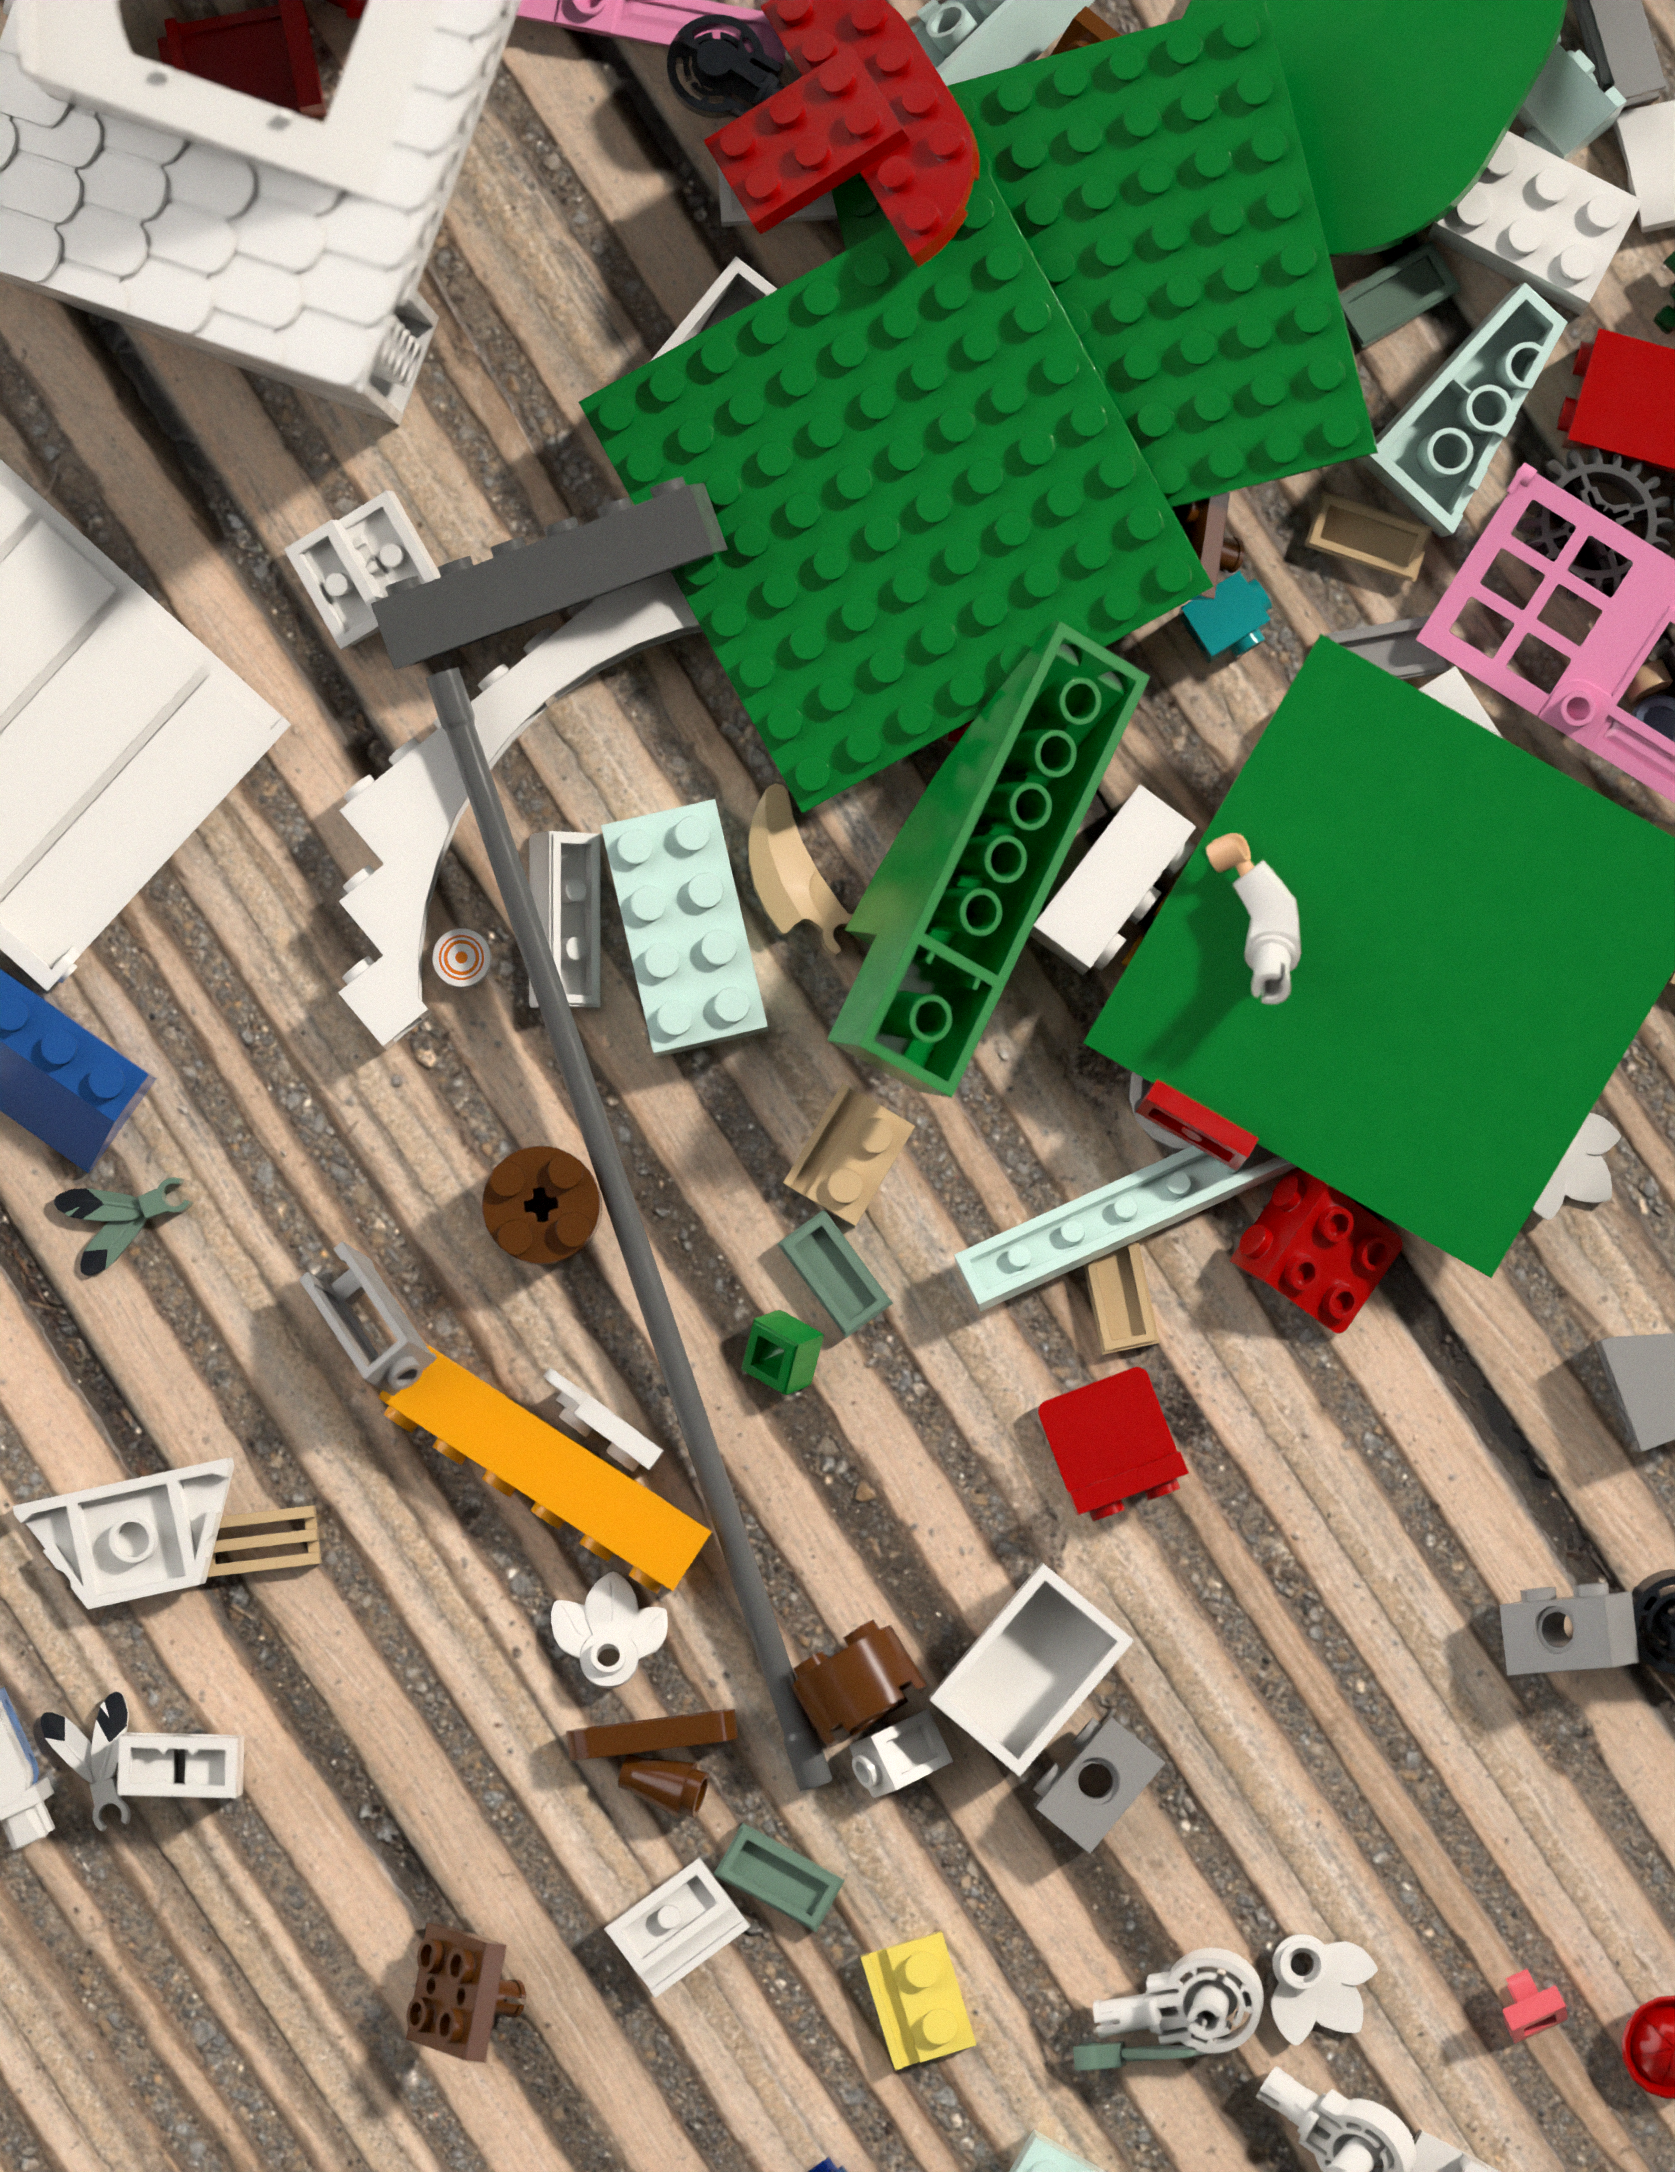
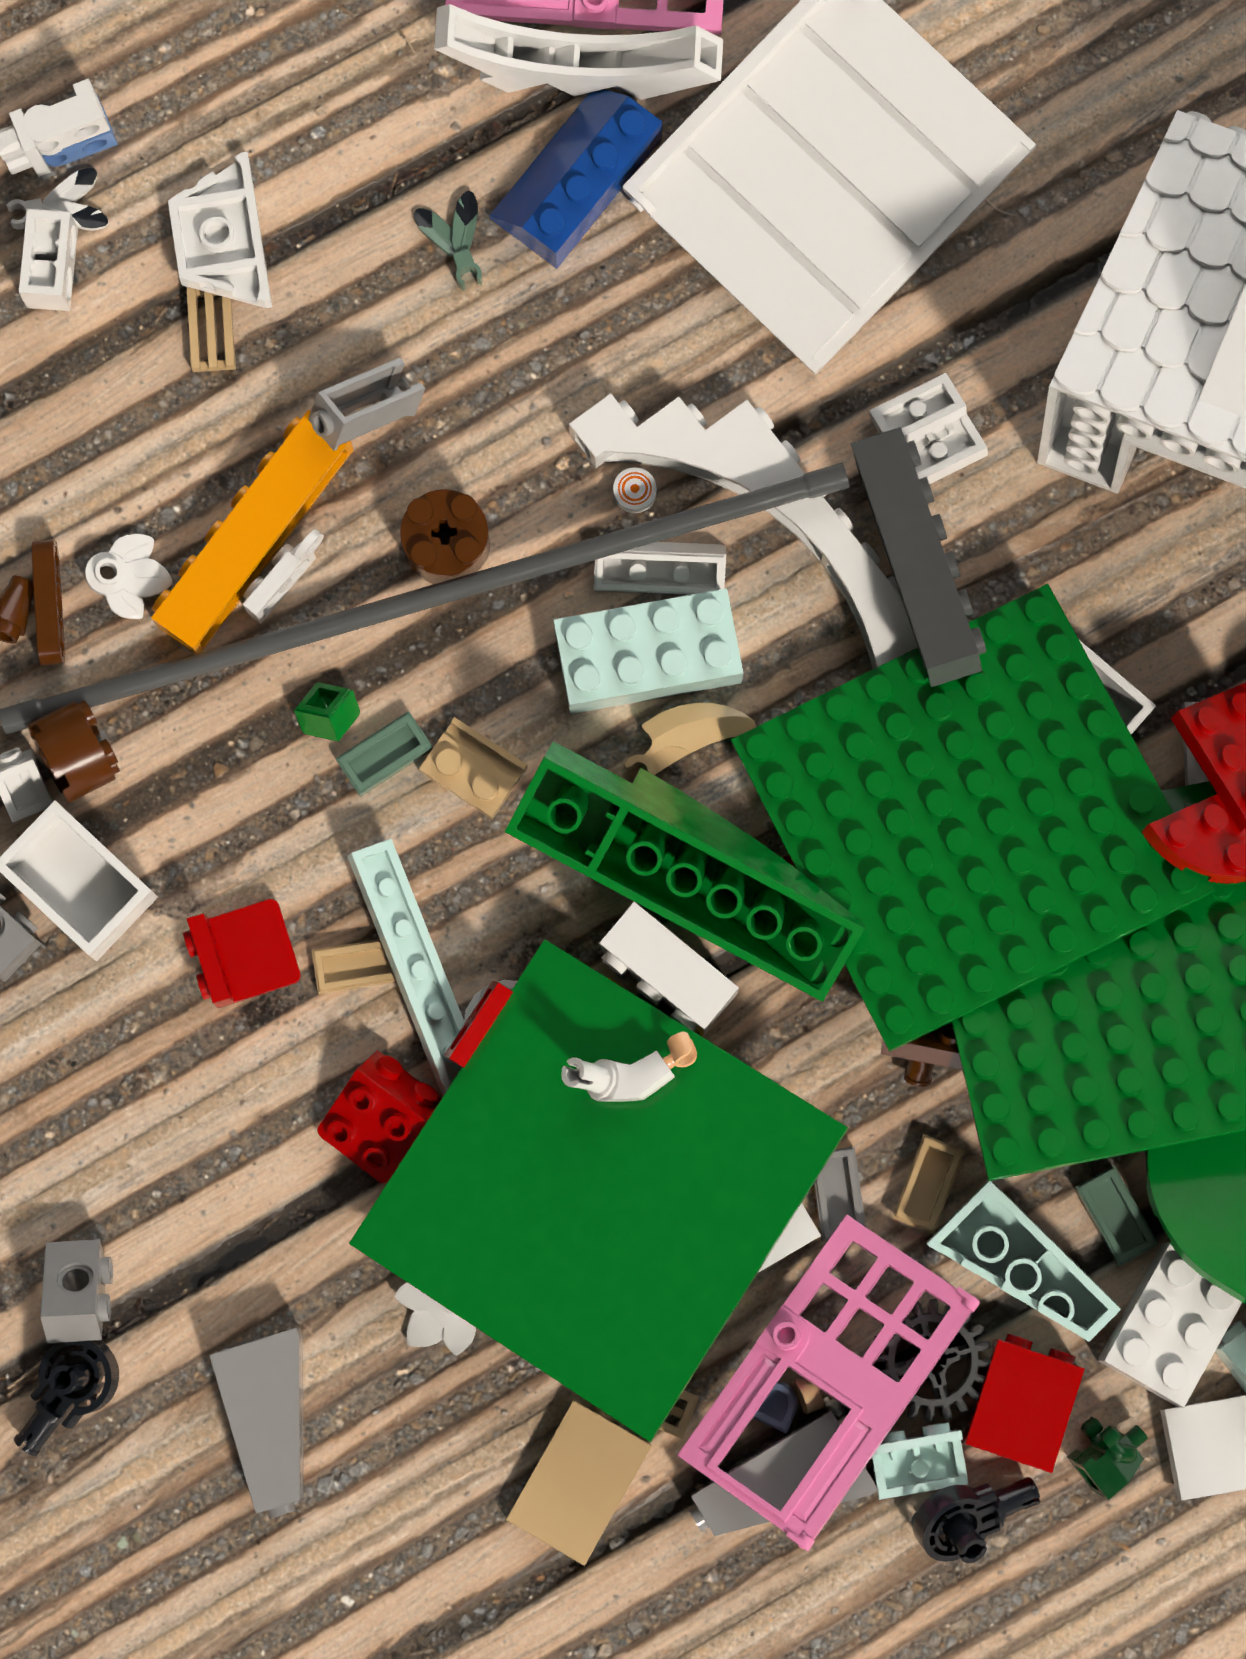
camera: 90 degrees right, 5 degrees down
teal brick [1178,571,1273,664] -> none

